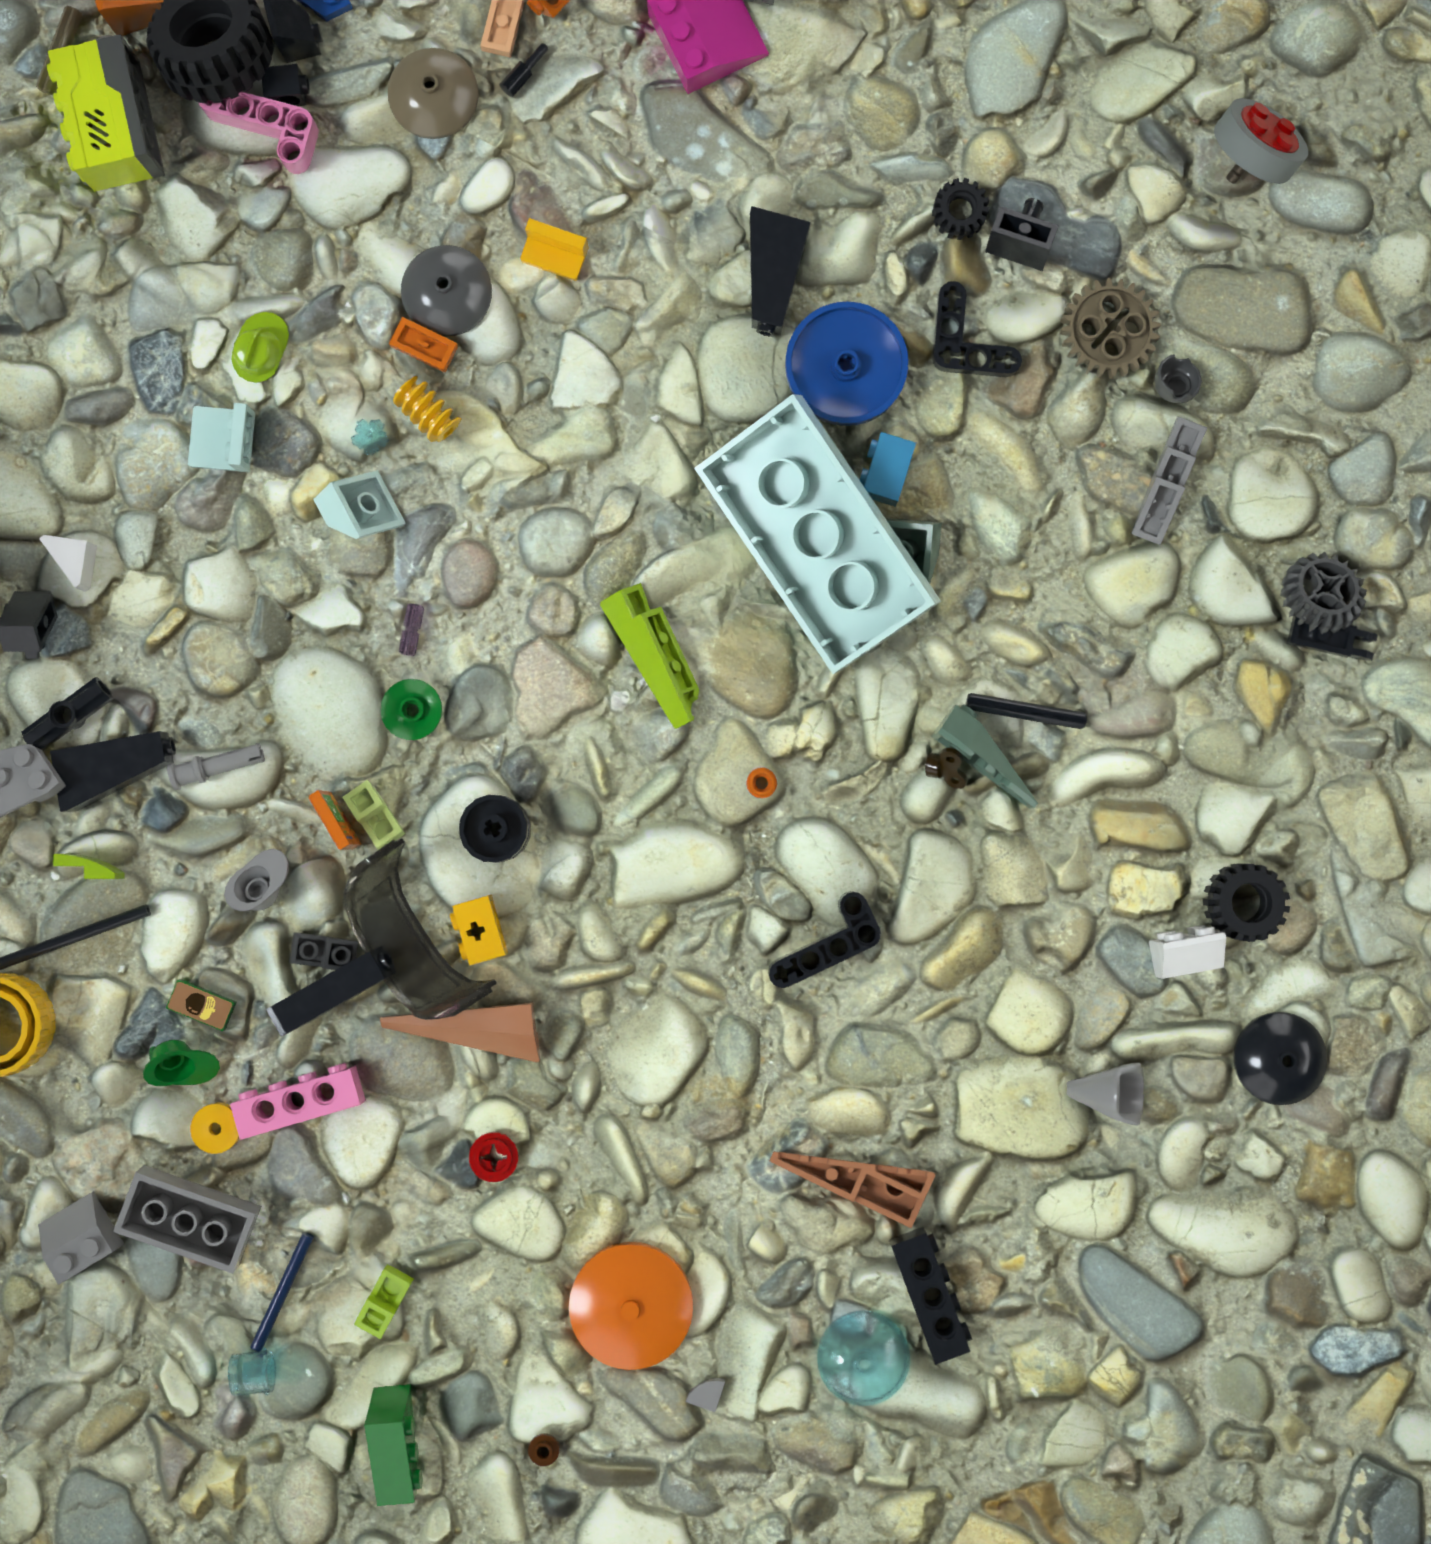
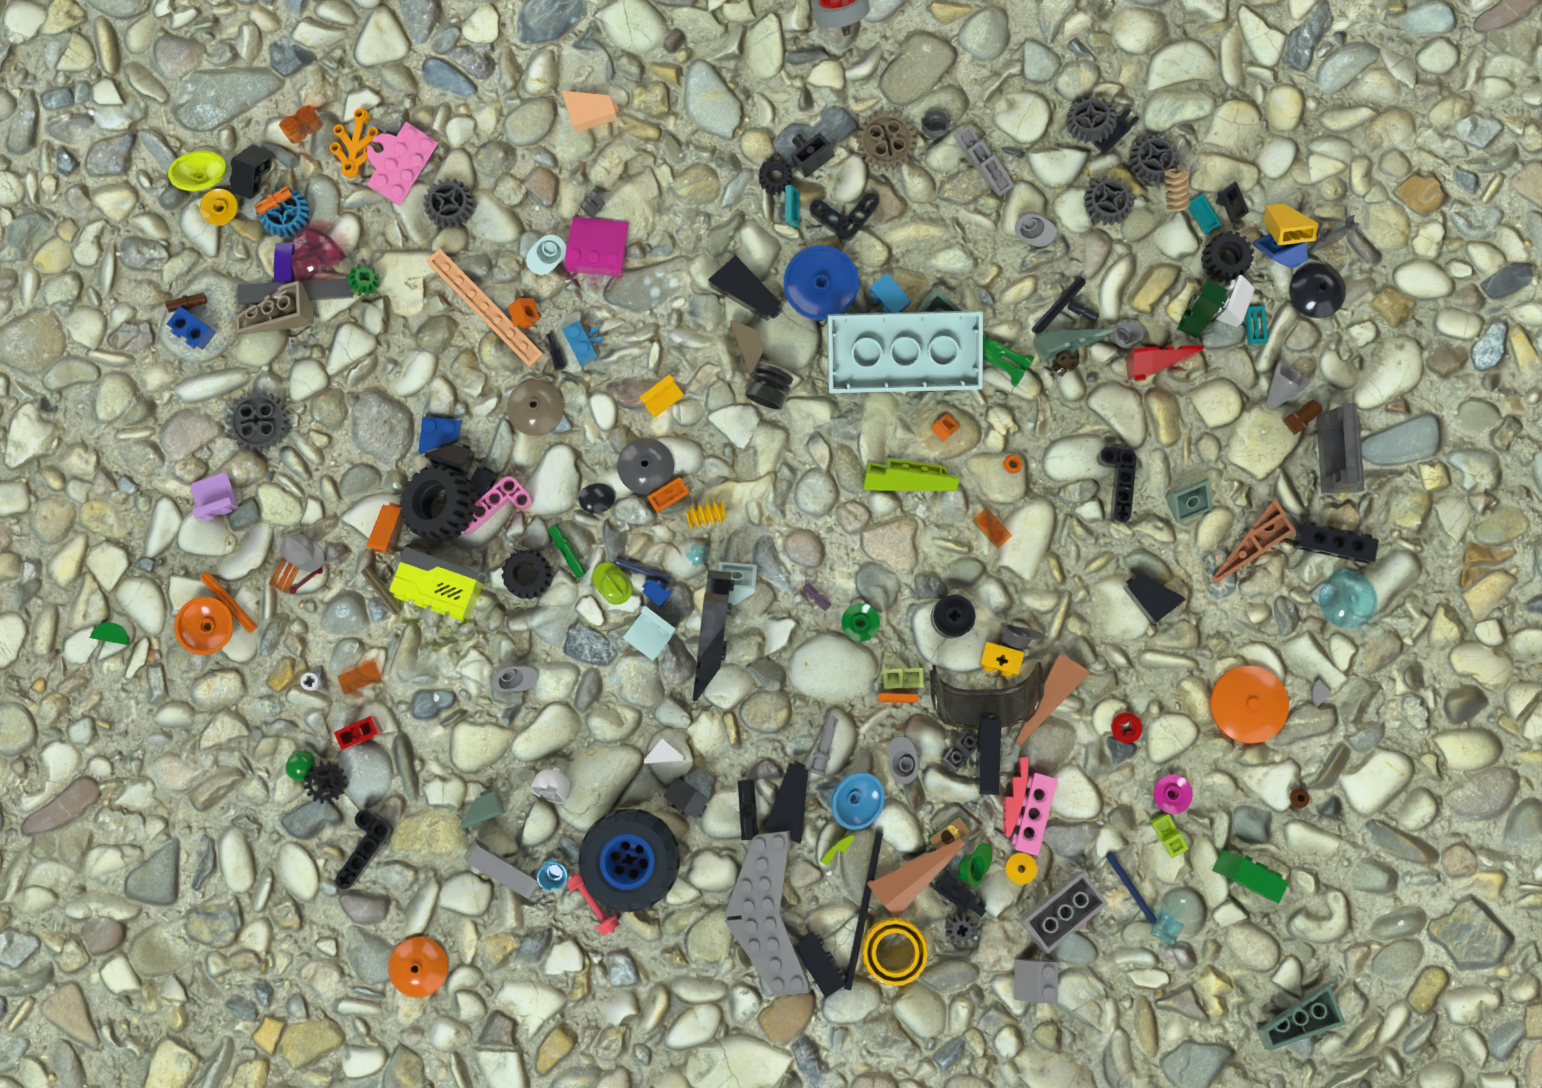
camera: 65 degrees left, 5 degrees down
none -> light grey piece [492,662,538,692]
none -> black tyre [501,549,553,600]
none -> green pin [547,524,587,579]
none -> dark azure brick [562,320,604,367]
none -> black hat [578,483,615,514]
none -> dark blue bar [614,558,671,583]
none -> blue brick [642,578,673,608]
none -> black wedge [693,570,735,701]
none -> dark tan slope [728,320,764,377]
none -> pearl dark grey wheel [745,364,793,410]
none -> teal tile [785,185,800,227]
none -> dark azure dish [831,772,885,830]
none -> nougat wedge [867,837,965,917]
none -> orange slope [931,413,960,441]
none -> black hinge [933,873,986,917]
none -> dark grey gear [944,913,978,947]
none -> clear orange plate [972,507,1012,549]
none -> green piece [983,334,1035,387]
none -> dark grey piece [1001,623,1045,650]
none -> coral slope [1003,757,1029,837]
none -> light grey piece [1015,211,1056,247]
none -> black piece [1068,300,1100,322]
none -> dark grey gear [1083,175,1134,226]
none -> light grey hair [1112,320,1144,348]
none -> black slope [1123,575,1186,624]
none -> red wedge [1125,345,1205,382]
none -> dark grey gear [1129,133,1180,184]
none -> dark pink dish [1153,775,1193,814]
none -> tan piece [1164,168,1190,211]
none -> sand green slope [1165,479,1212,524]
none -> dark green wedge [1177,280,1228,338]
none -> teal tile [1187,194,1222,235]
none -> black slope [1215,181,1249,223]
none -> teal tile [1245,306,1268,345]
none -> blue slope [1252,234,1308,268]
none -> yellow slope [1263,203,1318,245]
none -> reddish brown piece [1282,399,1323,435]
none -> dark grey flag [1307,215,1359,254]
none -> flat silver panel [1316,403,1365,494]

